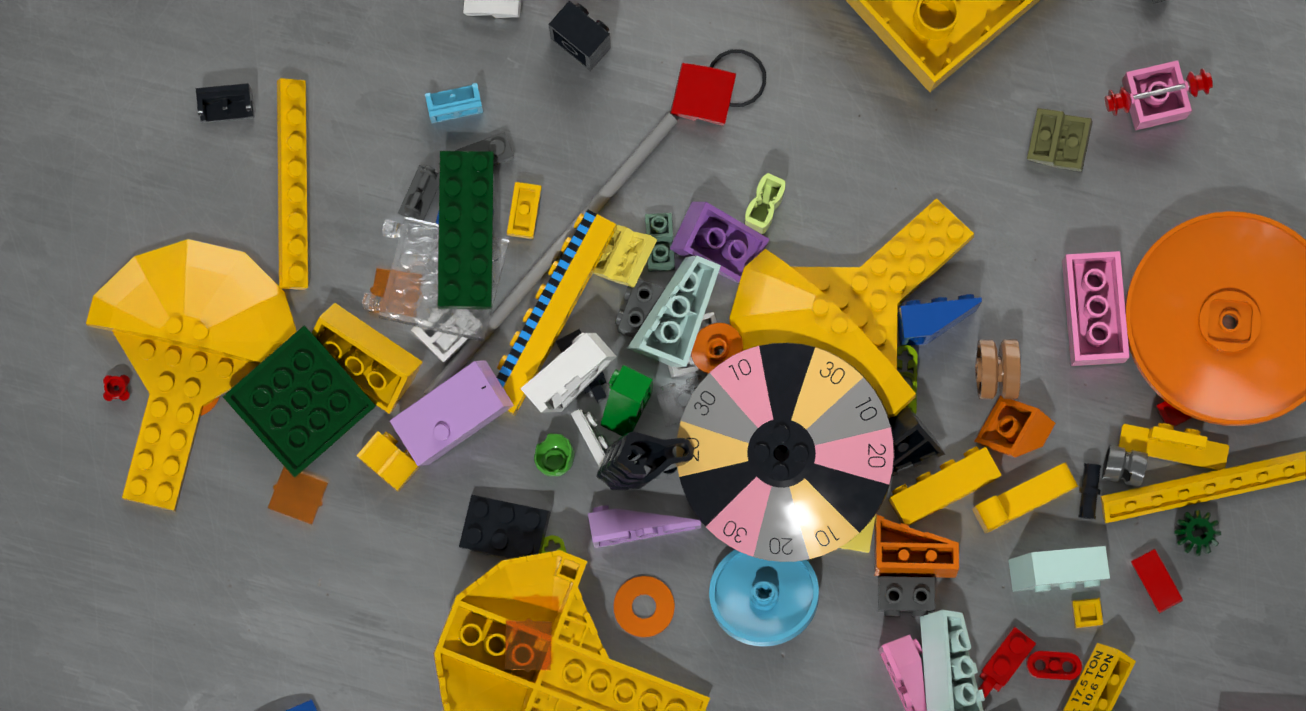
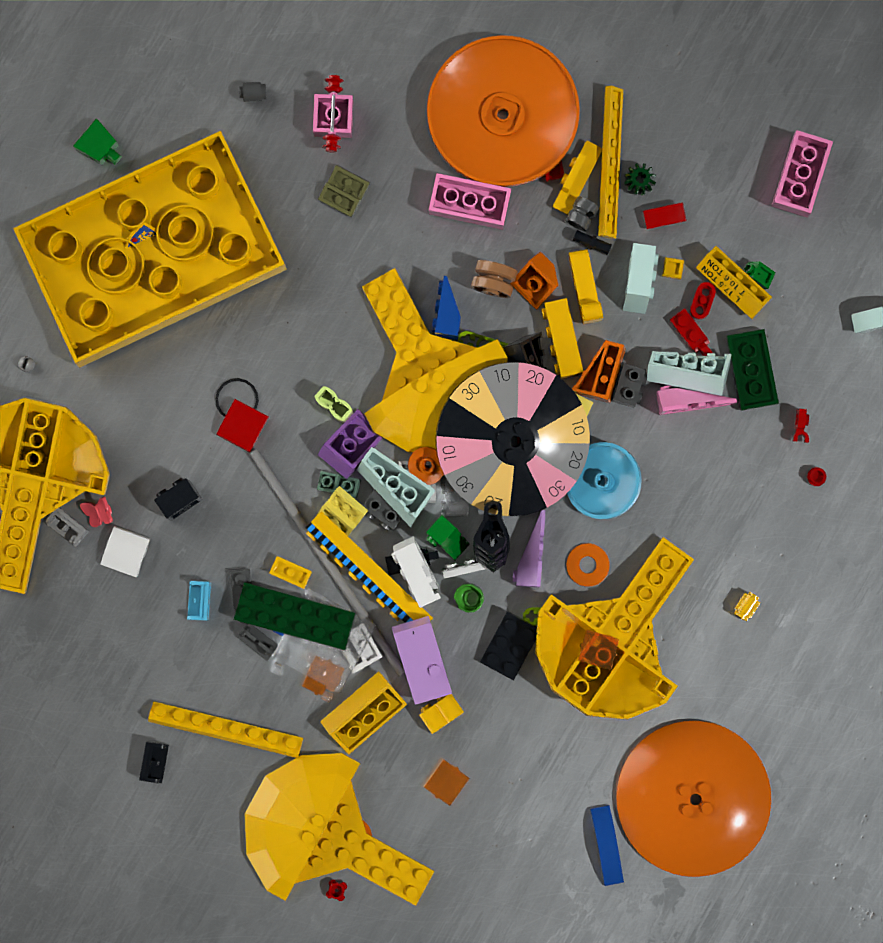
camera: 75 degrees left, 5 degrees up
dark green plate [222,325,376,478] -> none

